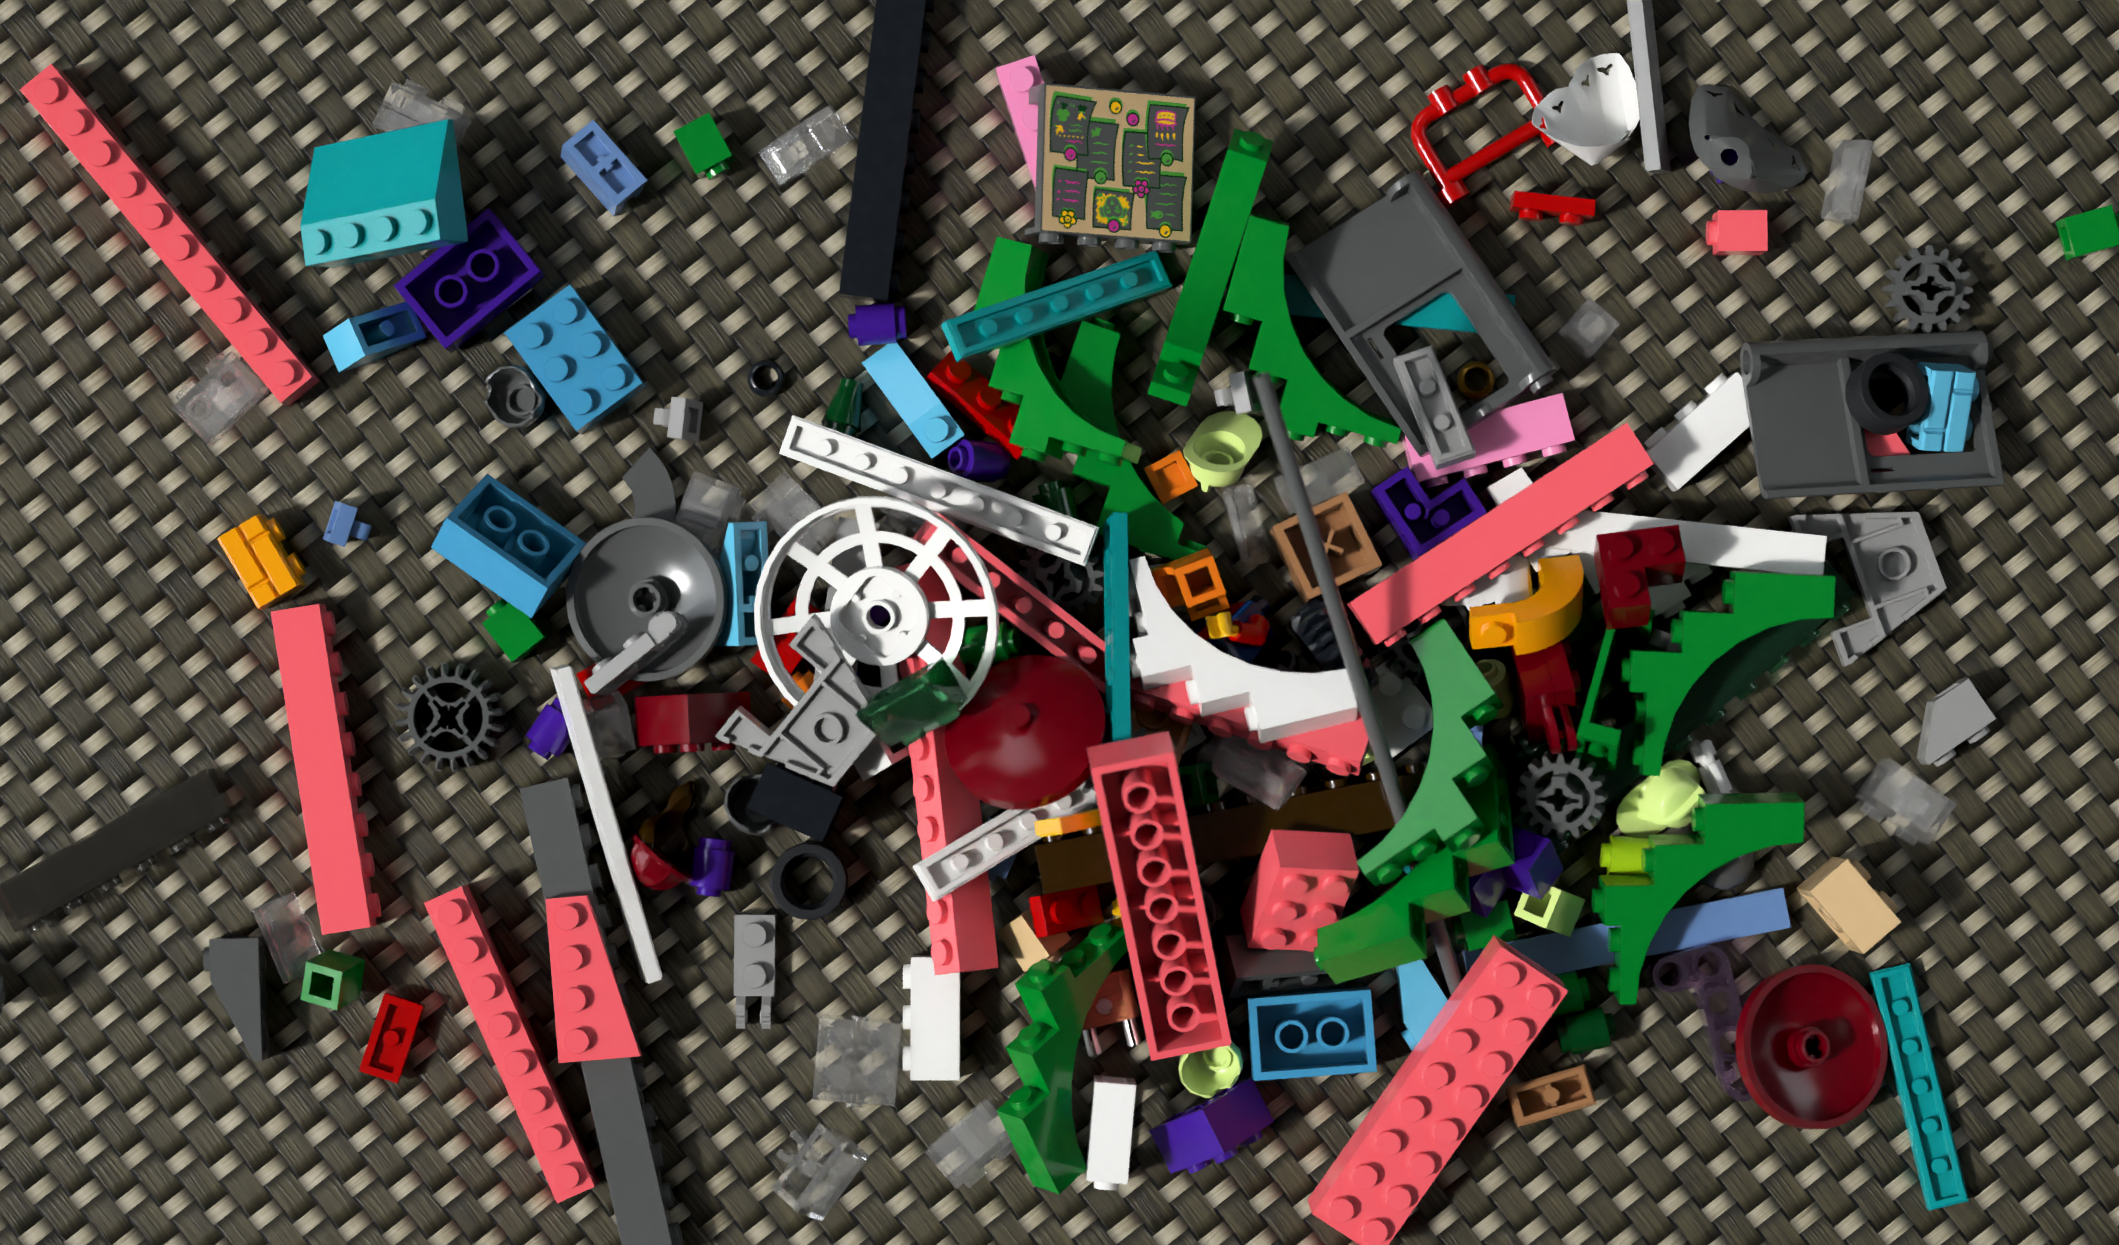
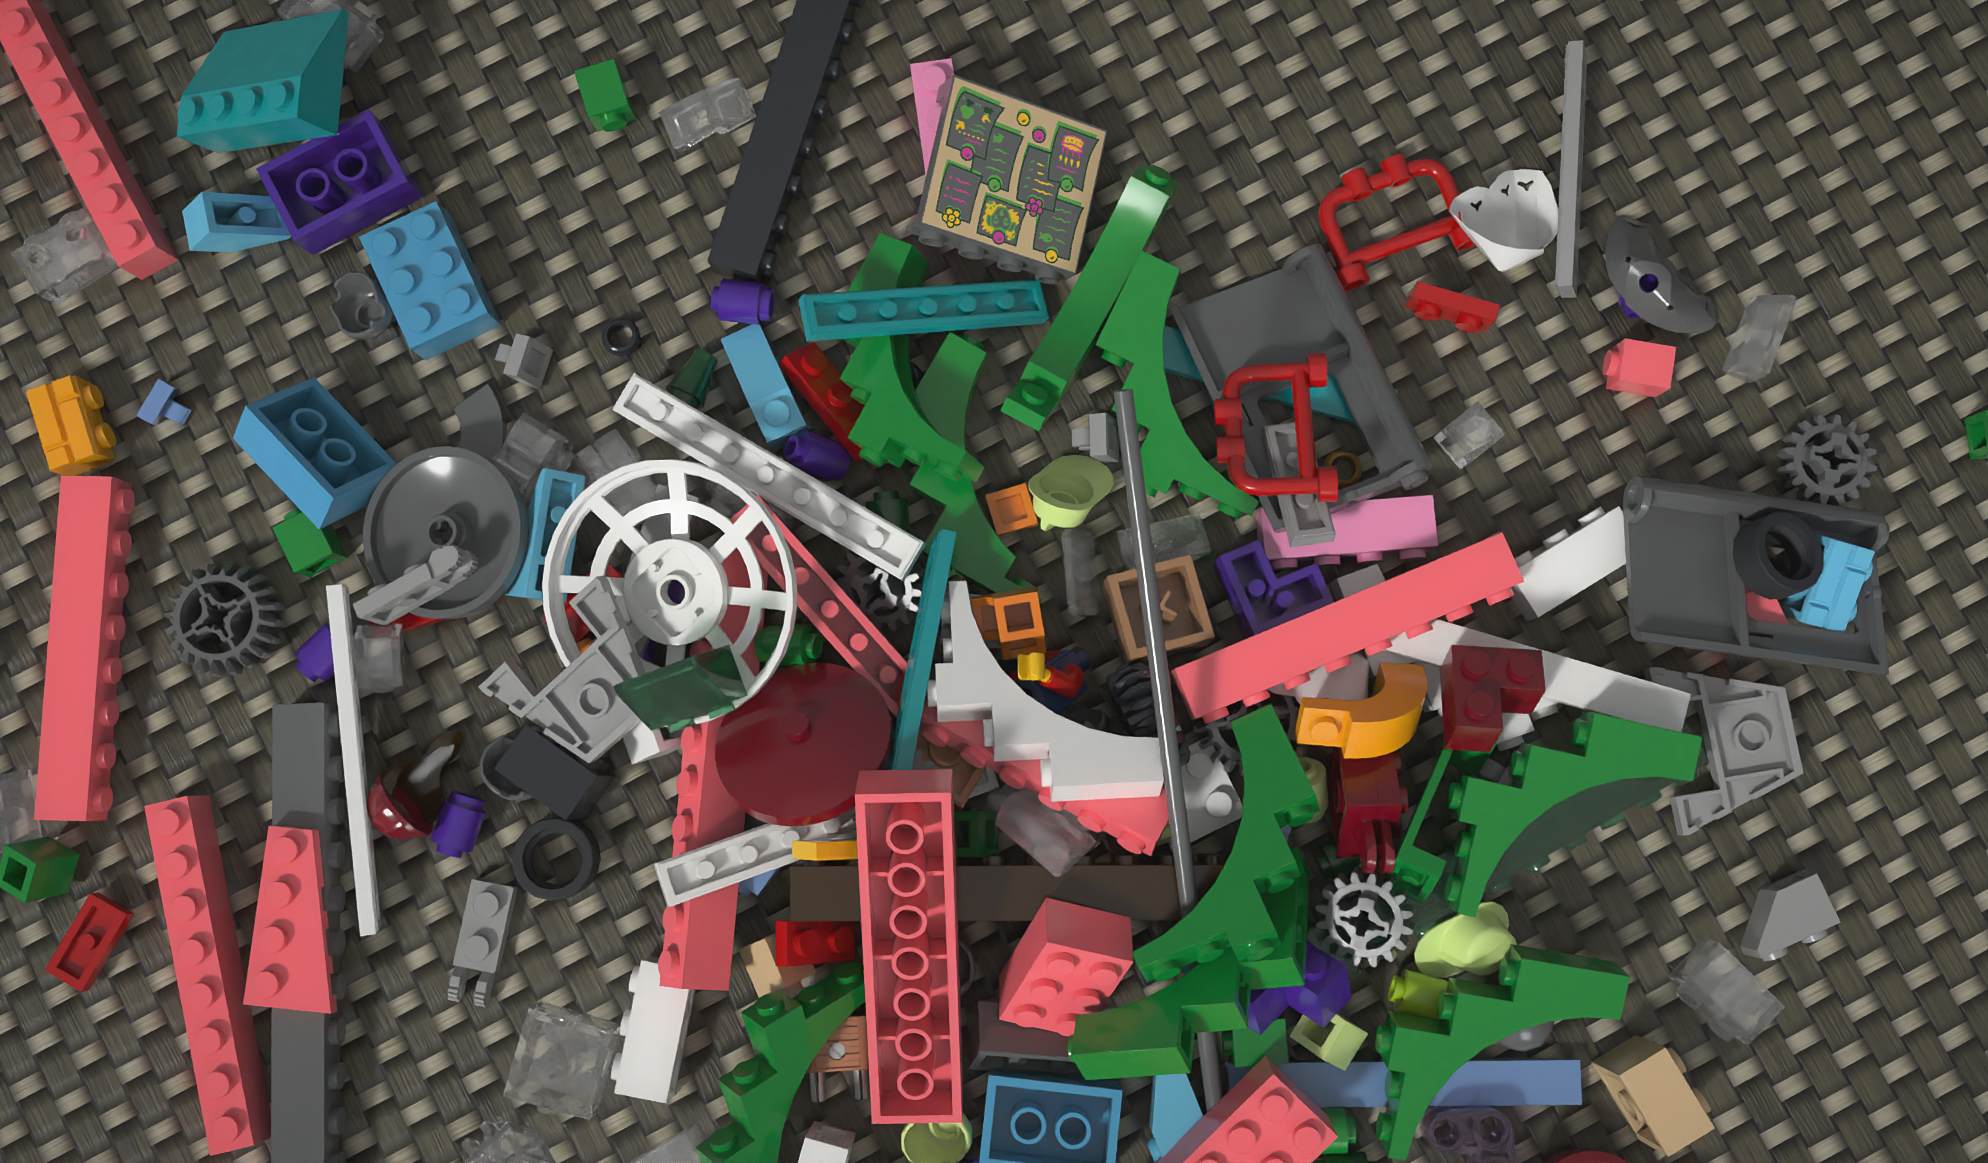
camera: 15 degrees right, 5 degrees down
medium blue hinge [560,120,647,217] -> none
dark red brick [635,692,751,754] -> none
white axle [1689,739,1732,794] -> none
none -> red bar [1214,352,1338,502]

